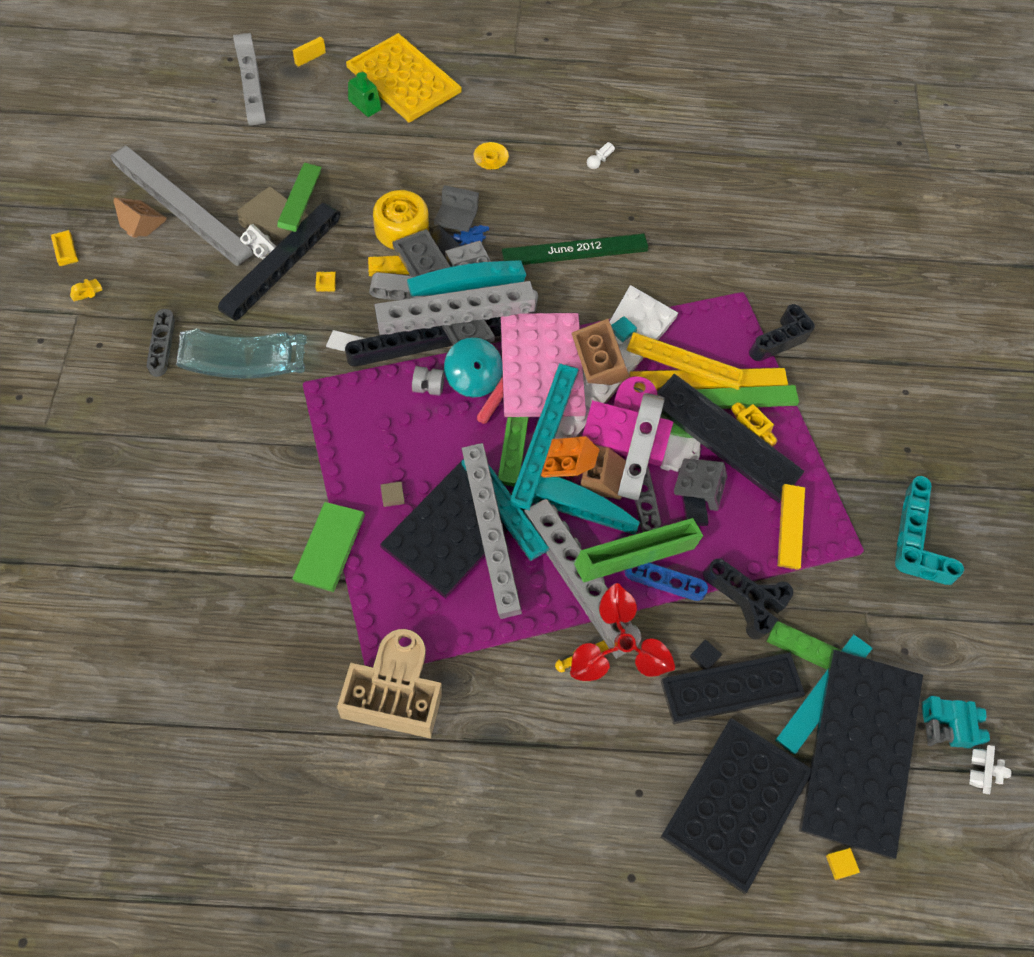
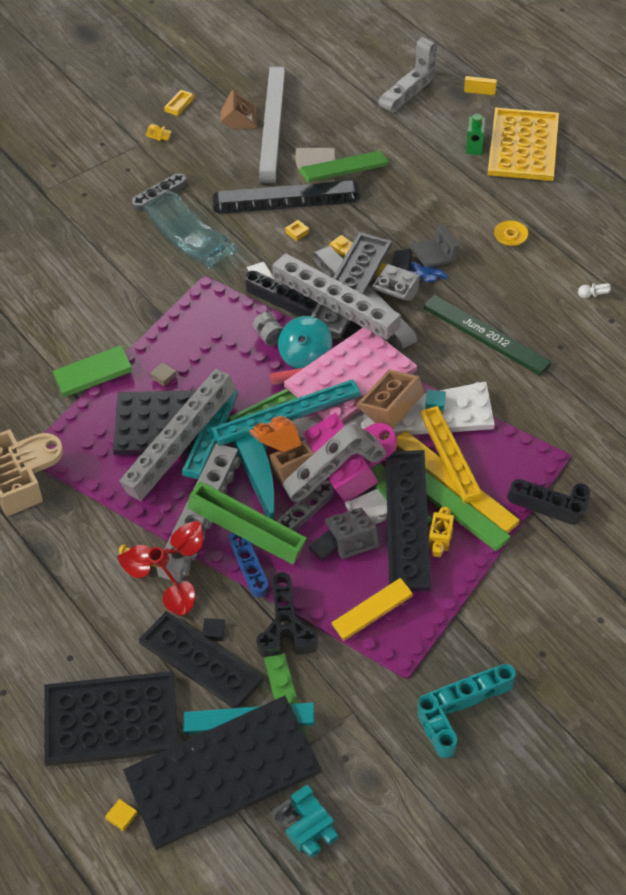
camera: 55 degrees right, 10 degrees down
white hips [240,224,276,260] -> none
yellow wheel [373,190,429,250] -> none
teal slope [407,261,526,296] -> none
white hips [969,745,1012,794] -> none

